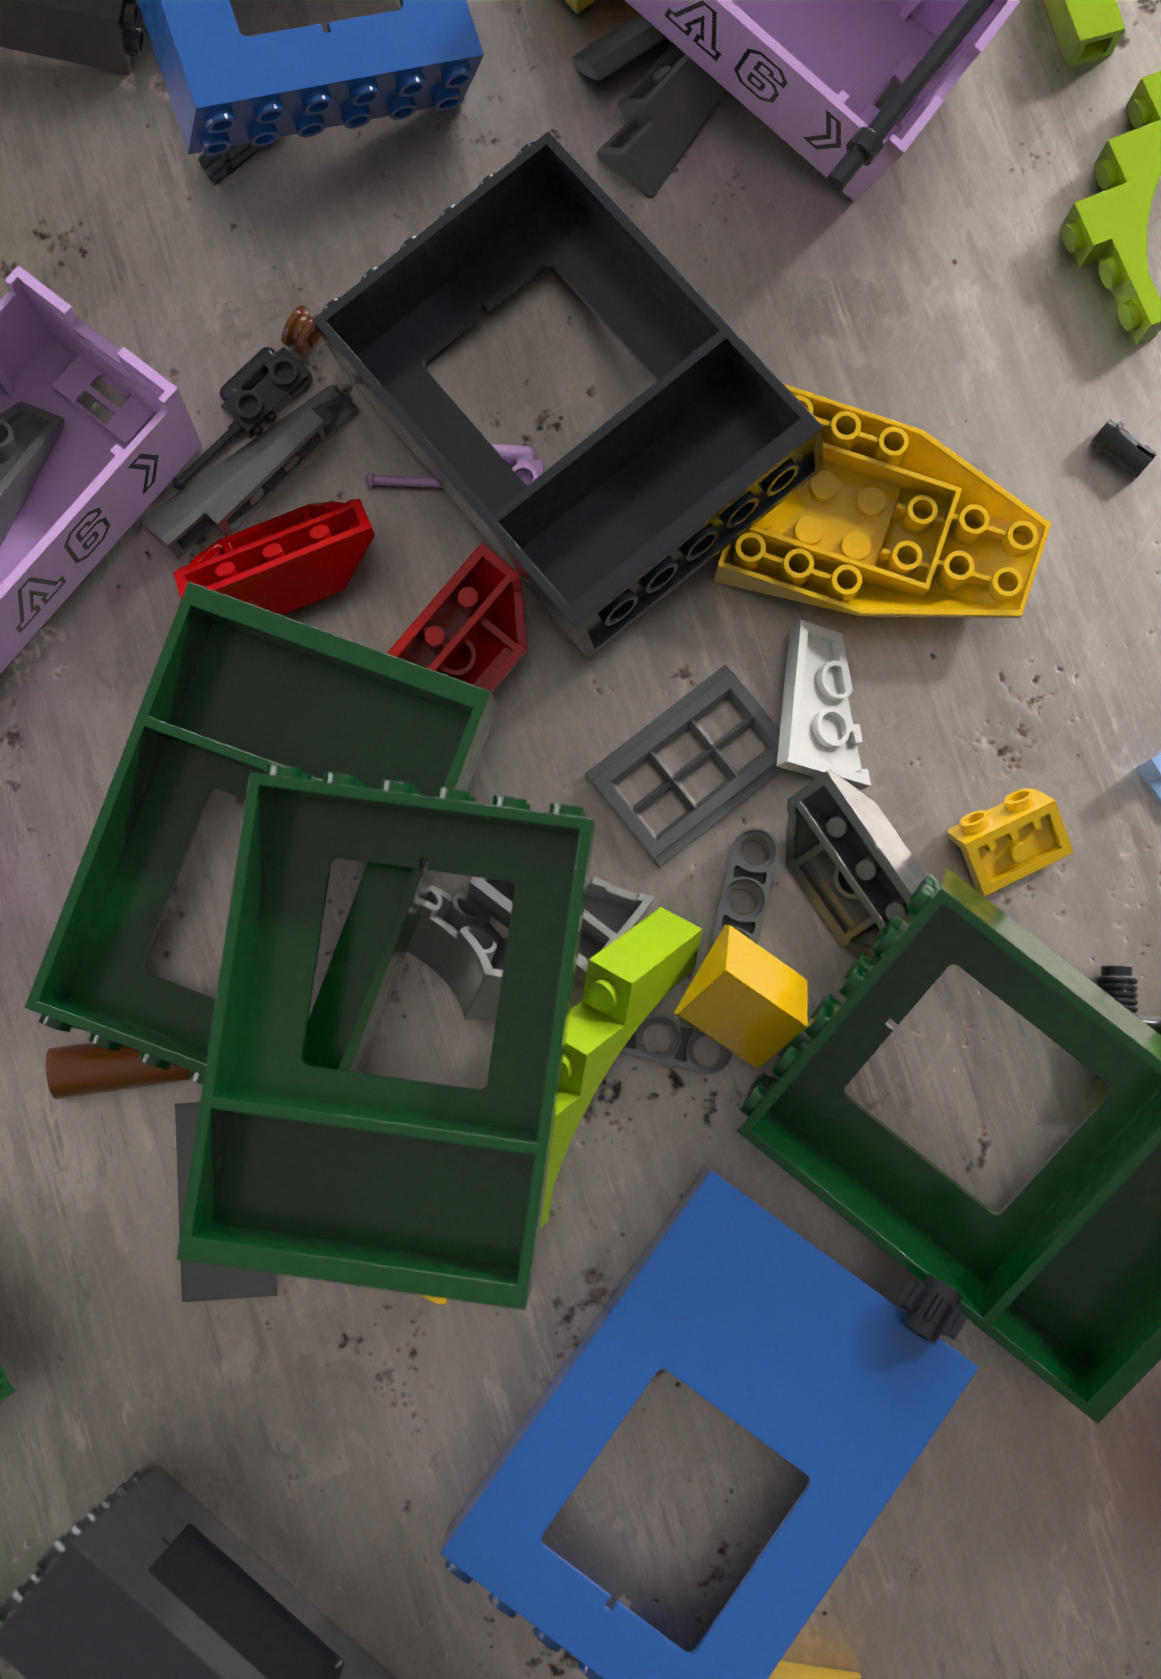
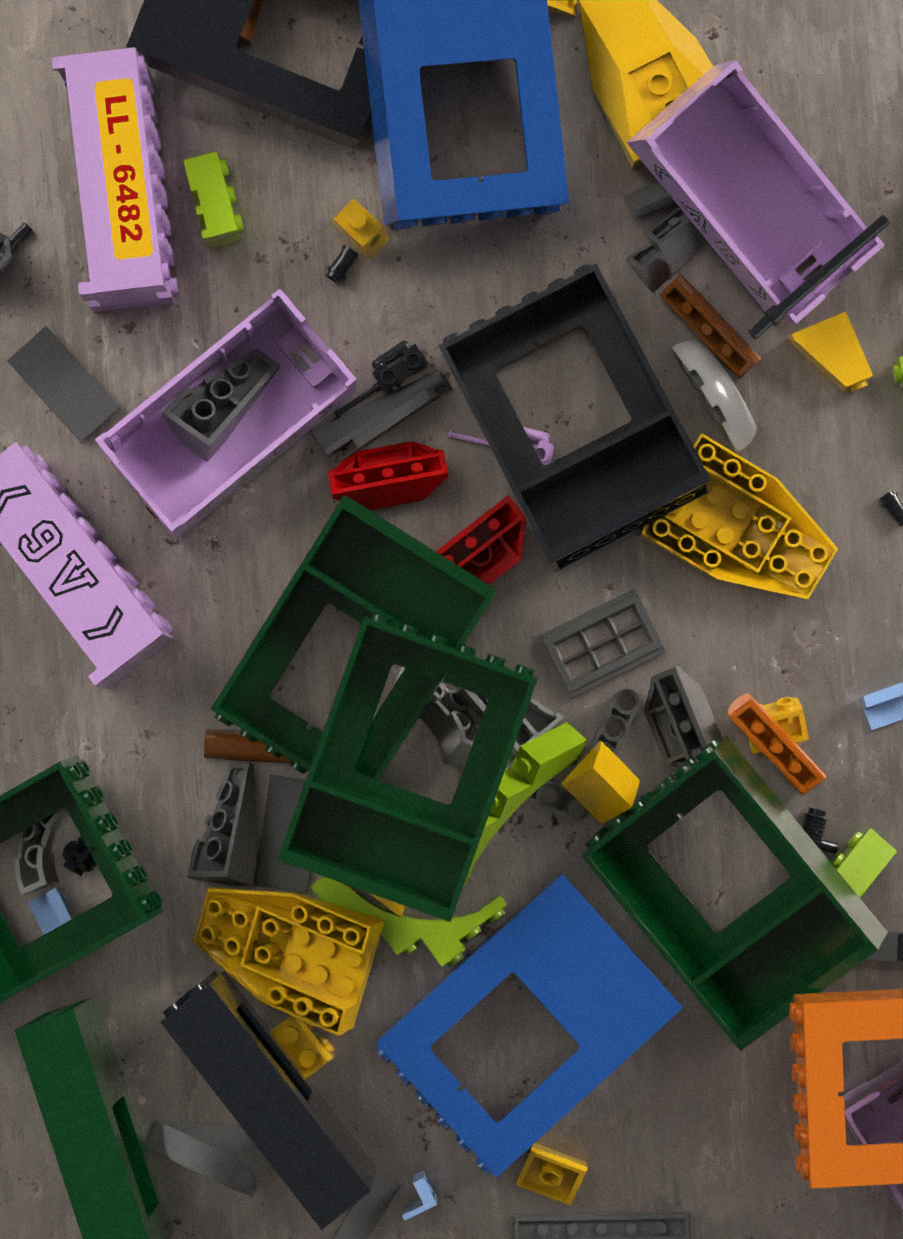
camera: 15 degrees right, 5 degrees up
reddish brown bush [281,305,322,357] -> none
white wing [777,620,871,790] -> none
black gear [895,1274,968,1345] -> none
none -> dark grey wedge [187,762,258,886]
none -> yellow wedge [193,887,385,1036]
none -> yellow bracket [271,1015,335,1078]
none -> lime arch [311,877,507,968]
none -> black pin [325,245,359,284]
none -> yellow torso [330,198,390,260]
none -> dark orange brick [659,274,761,379]
none -> light grey brick [672,340,757,453]
none -> orange brick [728,693,826,795]
none -> yellow slope [789,311,873,392]

